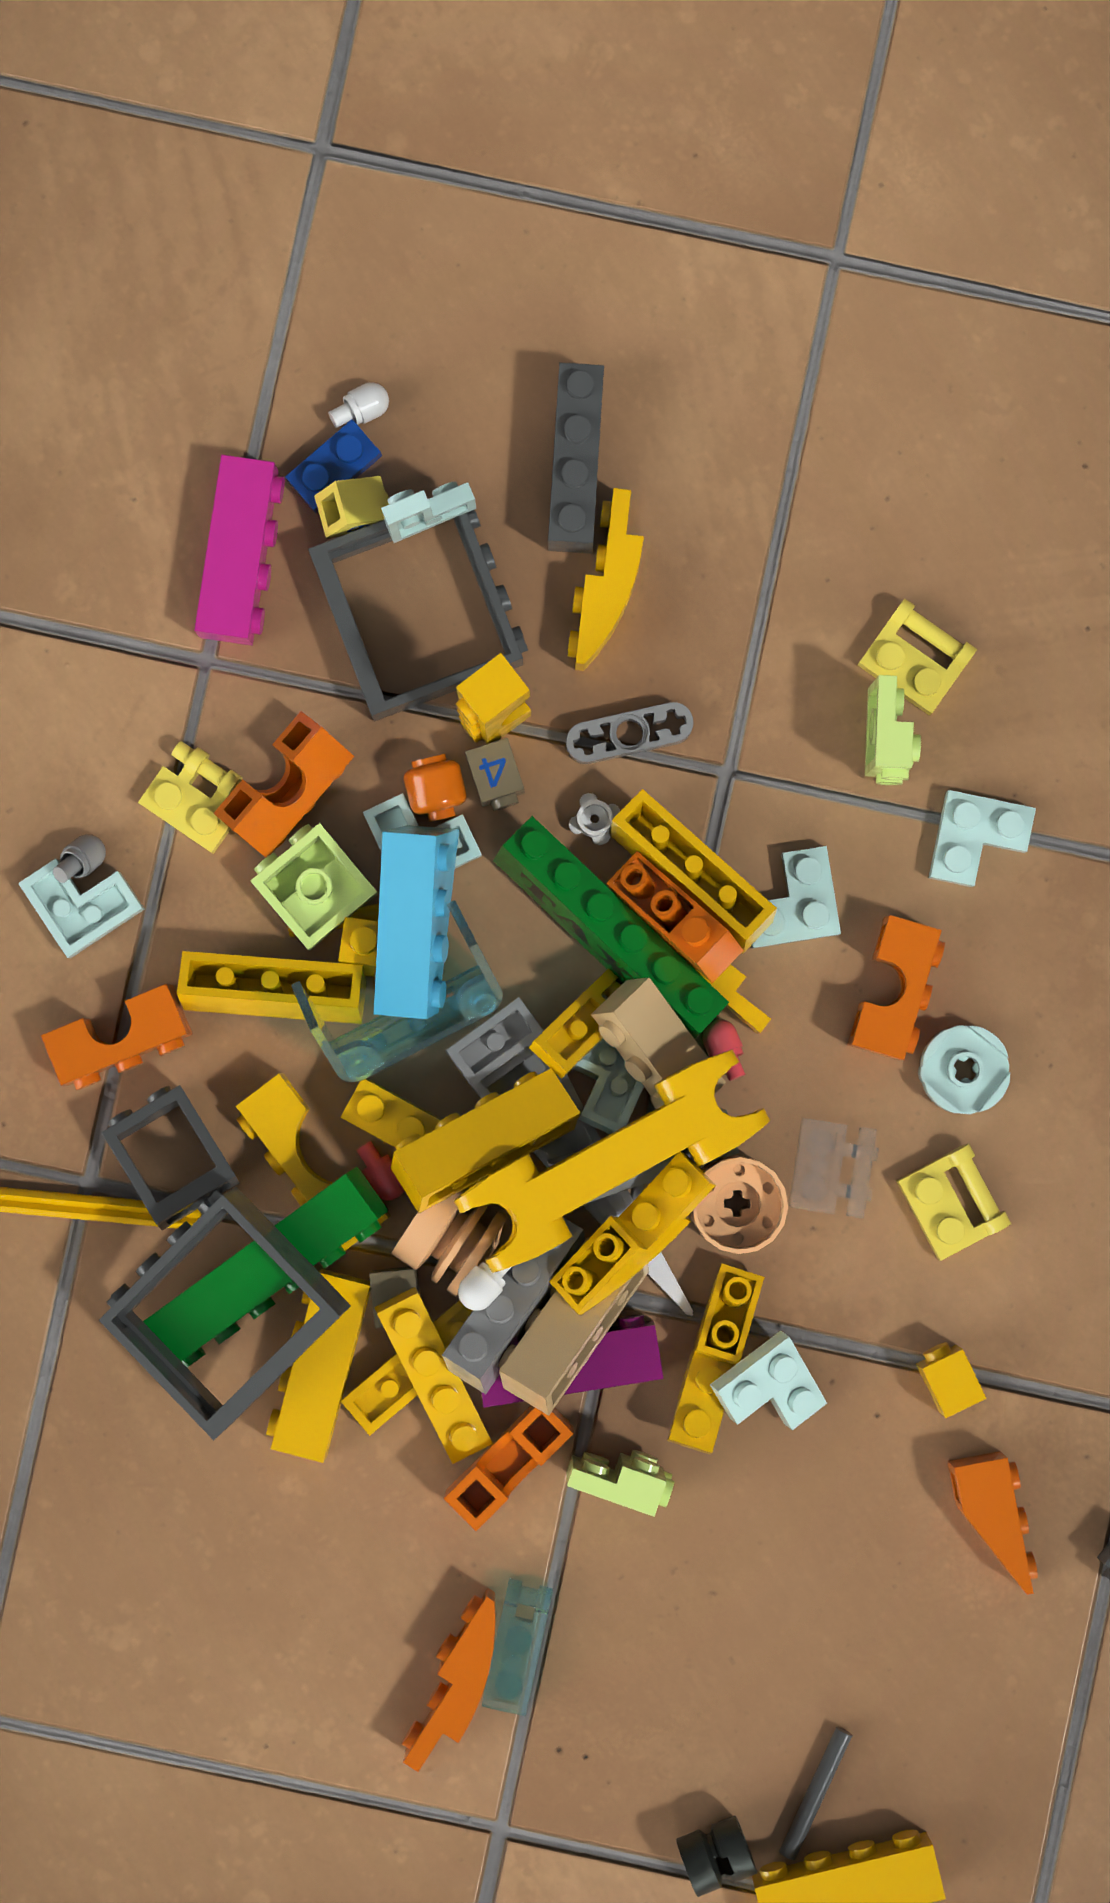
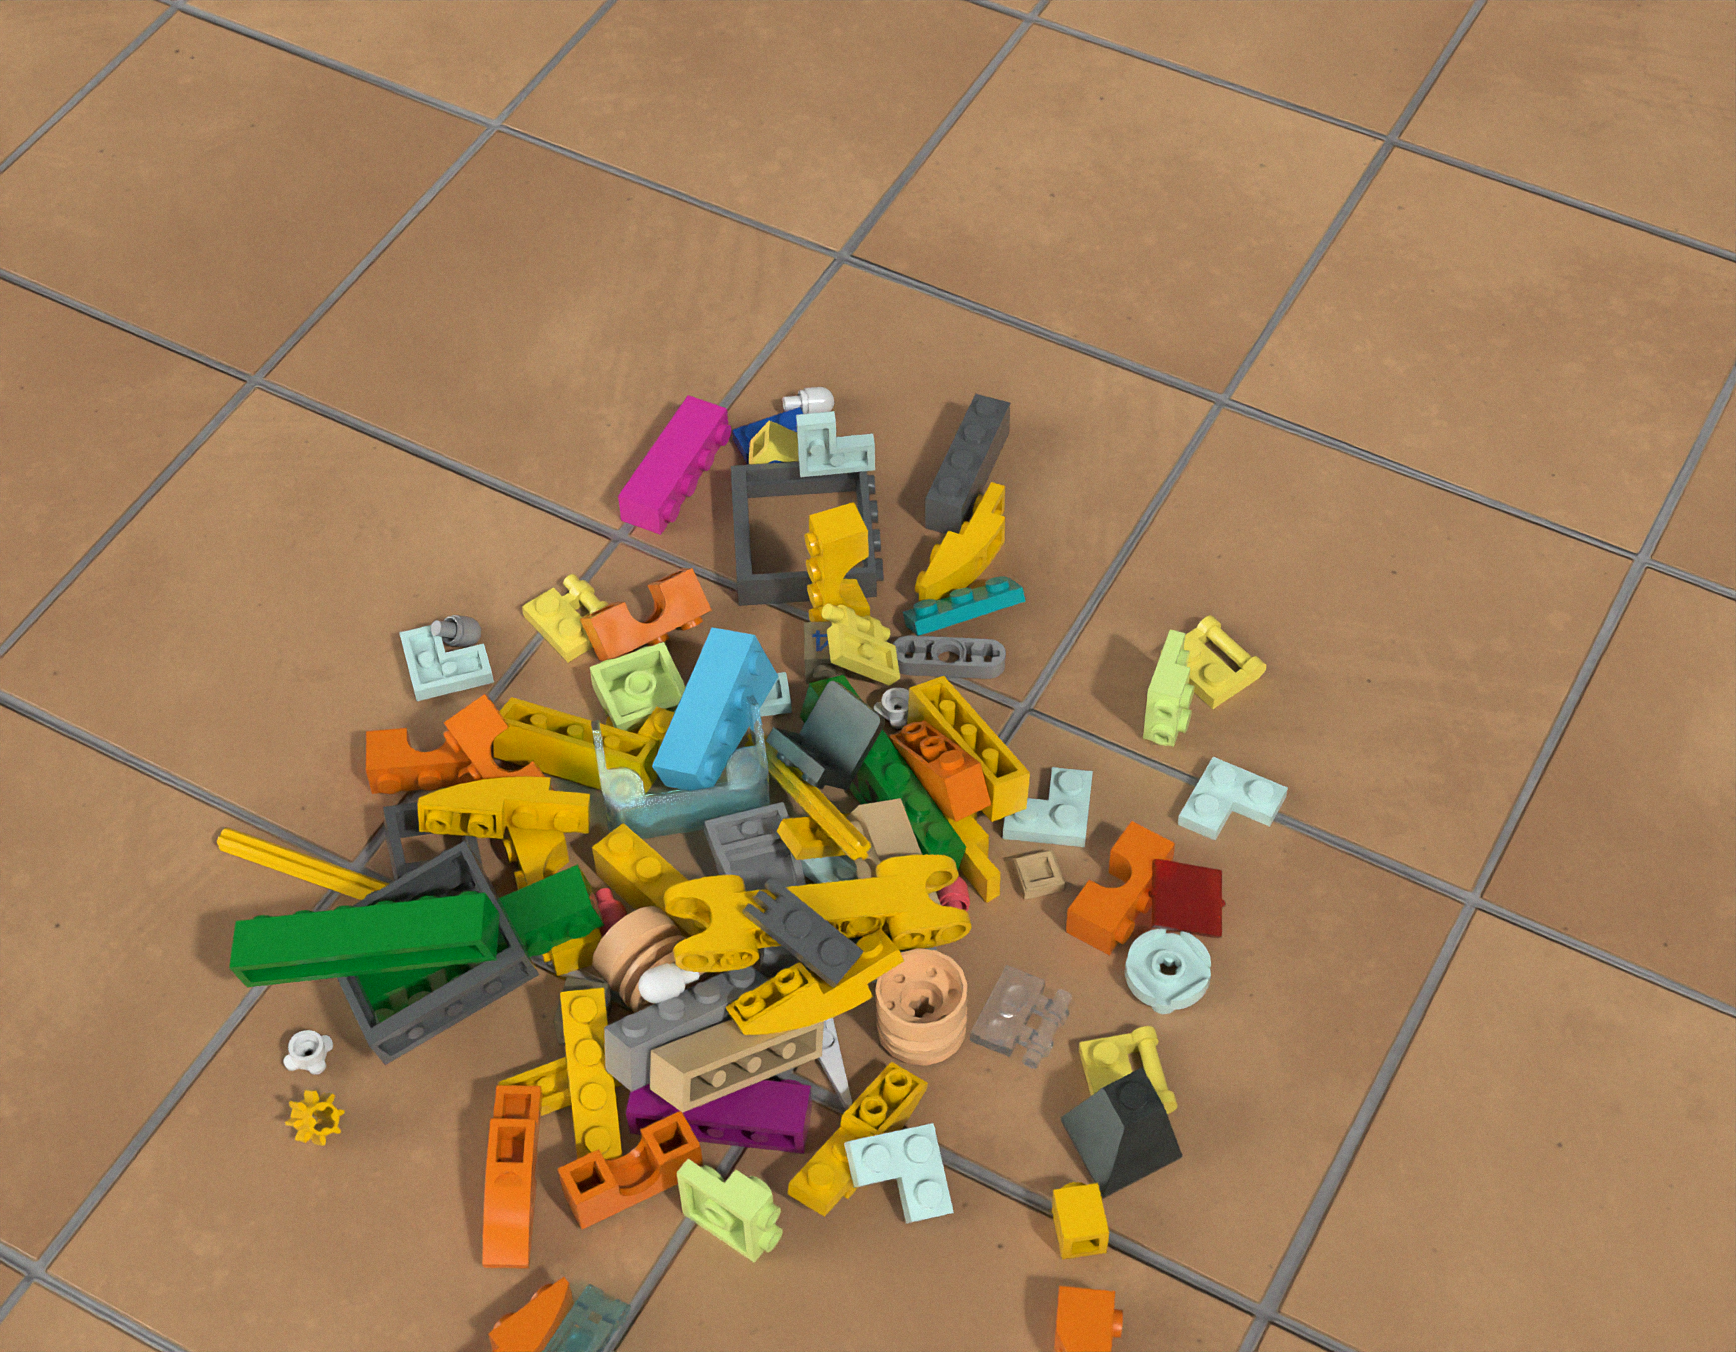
camera: 20 degrees right, 35 degrees down
yellow brick [266,1268,371,1463] -> none
yellow brick [391,1068,580,1213] -> none
orange head [404,754,467,822] -> none
none -> green brick [229,891,500,987]
none -> white plate [284,1030,333,1075]
none -> yellow gear [285,1089,345,1146]
none -> yellow slope [417,776,591,839]
none -> orange arch [443,693,555,791]
none -> orange slope [482,1085,543,1269]
none -> dark grey hinge [742,878,864,988]
none -> yellow axle [745,732,871,860]
none -> pearl dark grey bracket [766,681,885,790]
none -> light yellow plate [822,604,900,686]
none -> teal plate [903,576,1026,636]
none -> tan tile [1013,849,1065,900]
none -> pearl dark grey slope [1060,1067,1183,1199]
none -> clear red piece [1148,858,1226,939]

